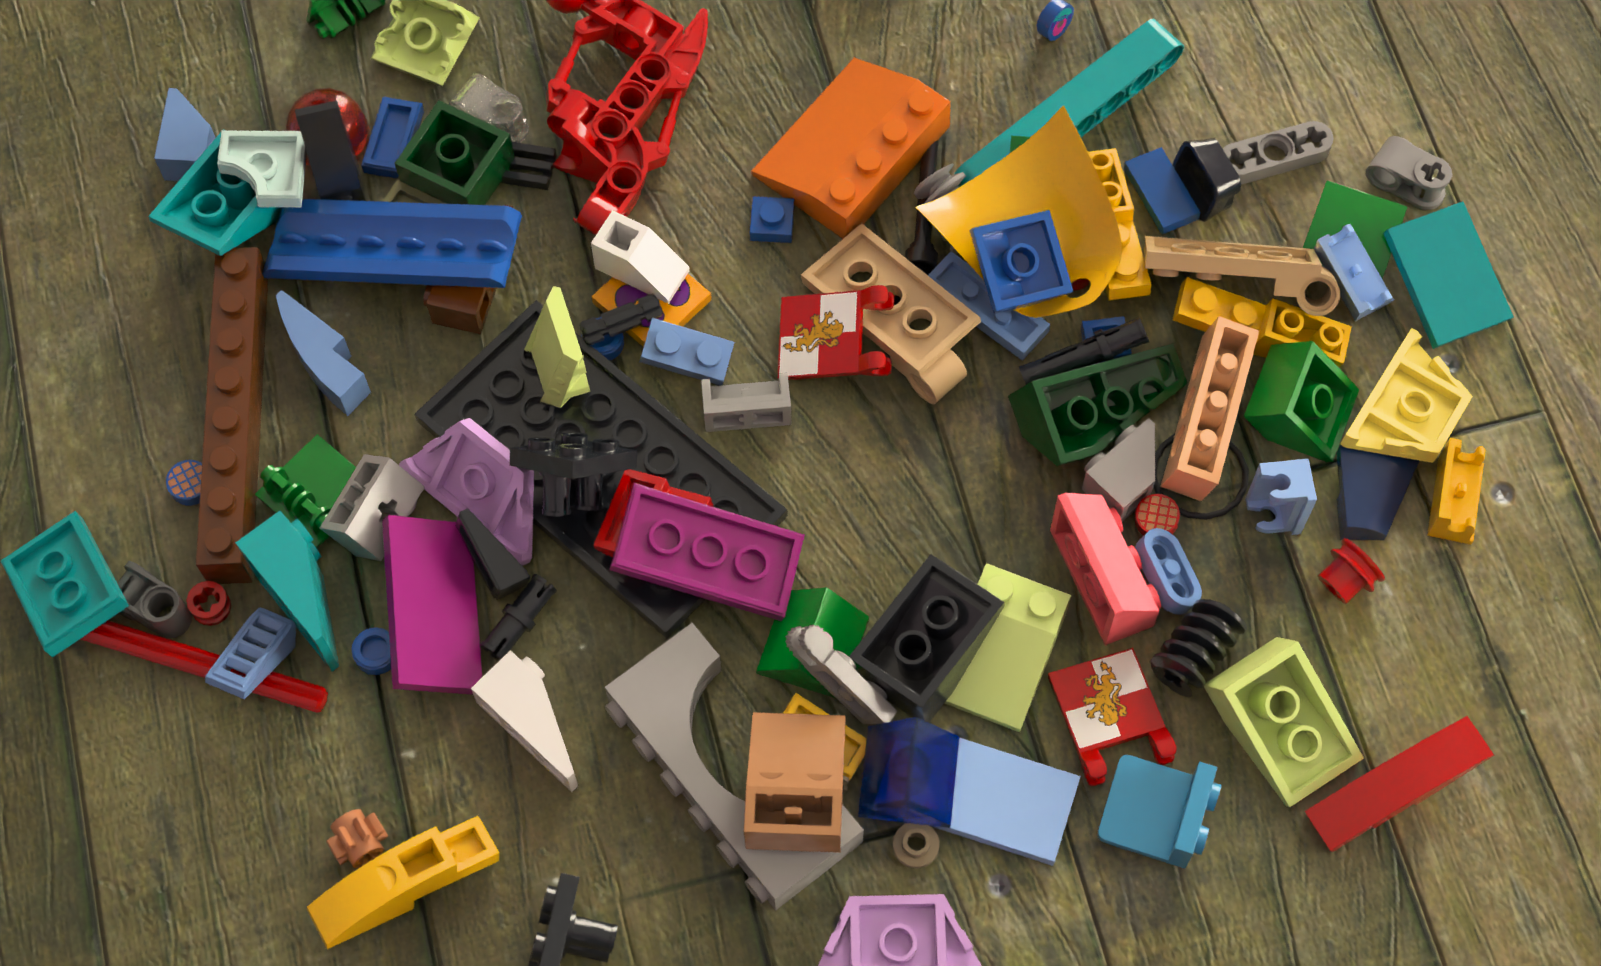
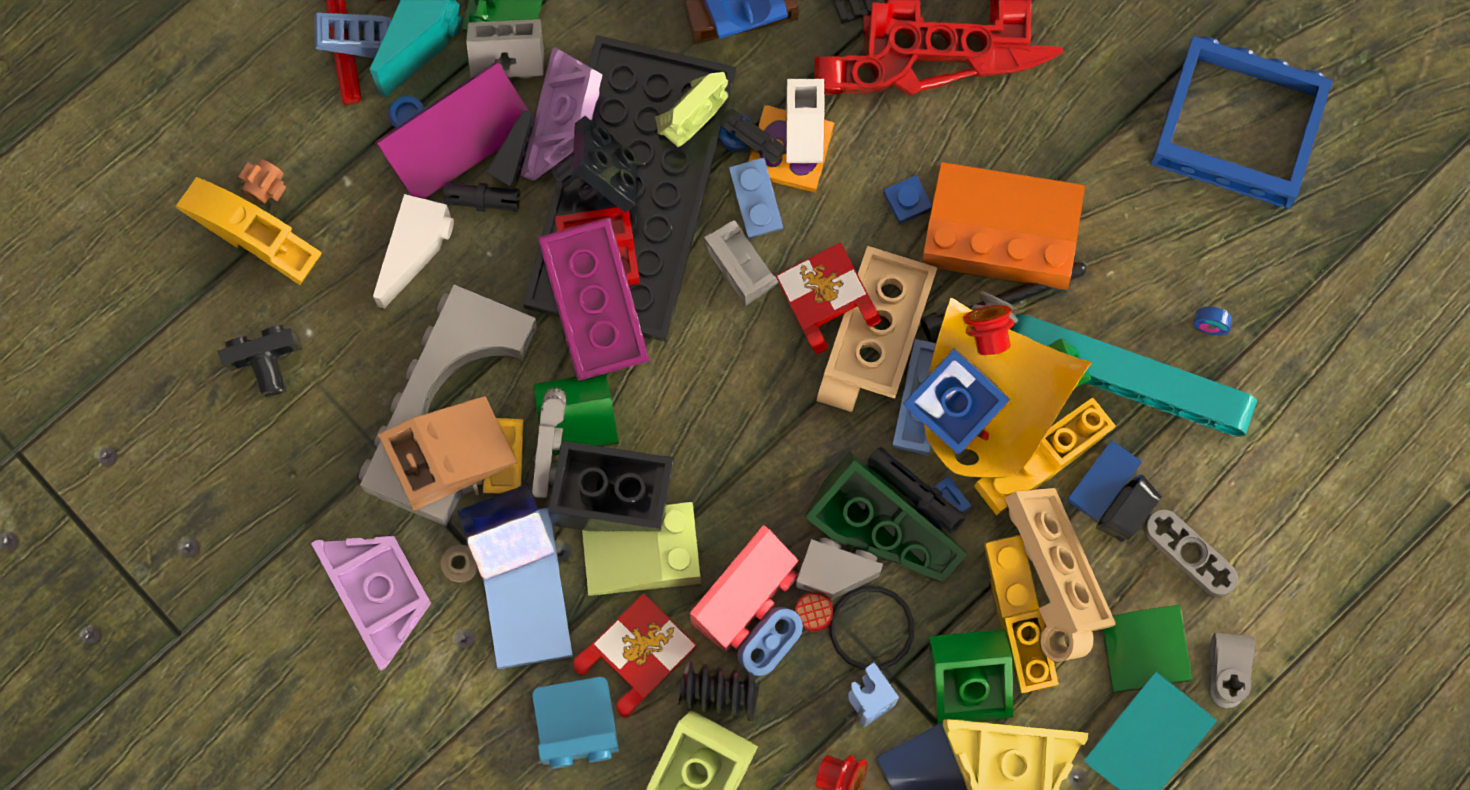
camera: 60 degrees right, 10 degrees up
light nougat brick [1161,316,1259,501] -> none
light blue hinge [1314,224,1394,321] -> none
none -> red piece [963,305,1014,355]

